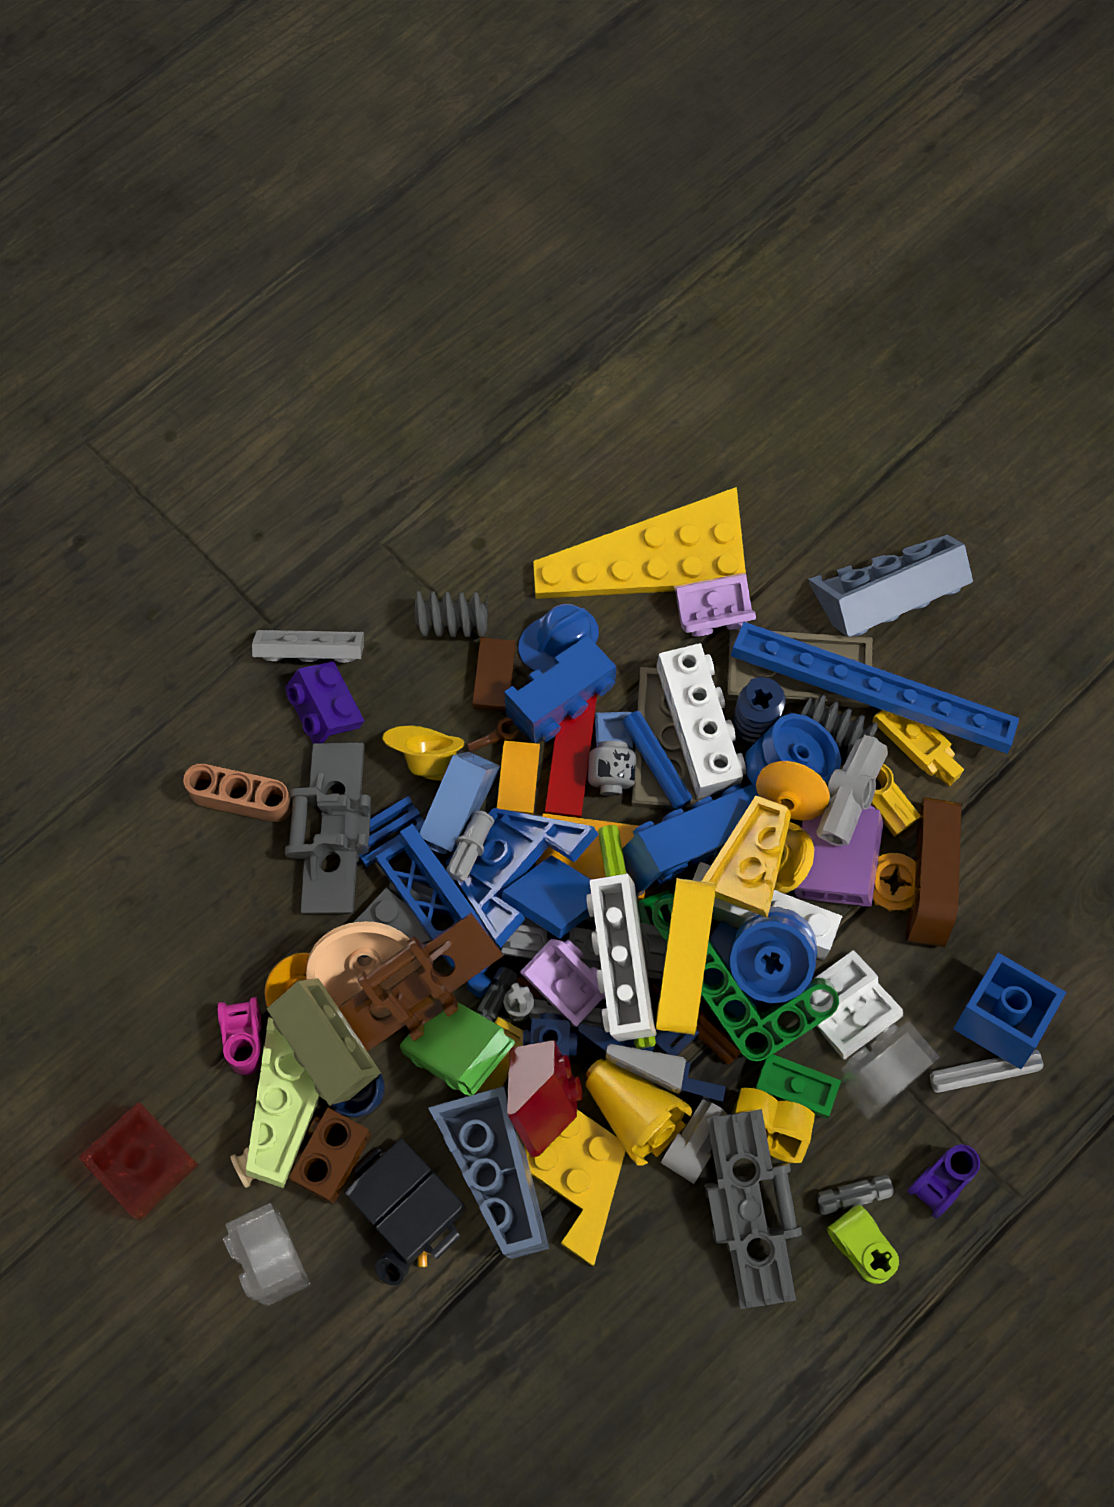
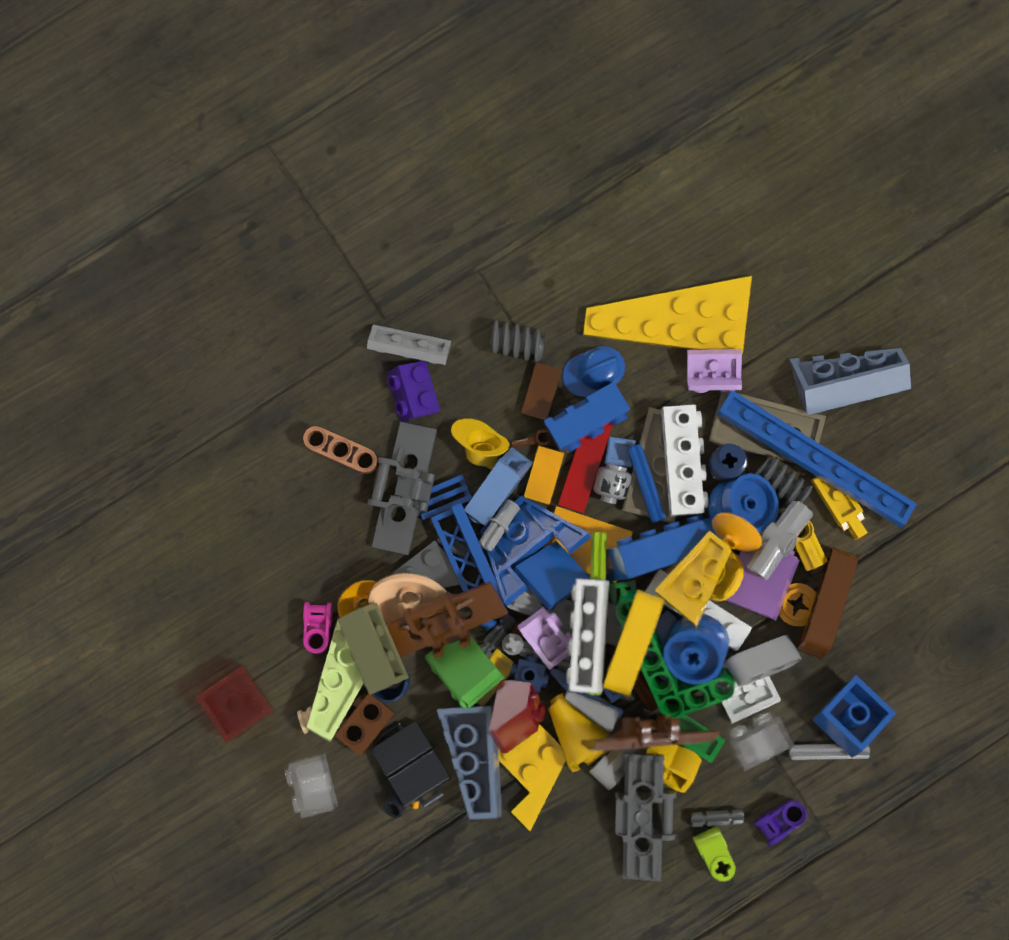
camera: 15 degrees right, 15 degrees up
none -> reddish brown piece [581,715,719,751]
none -> light grey beam [725,635,802,687]

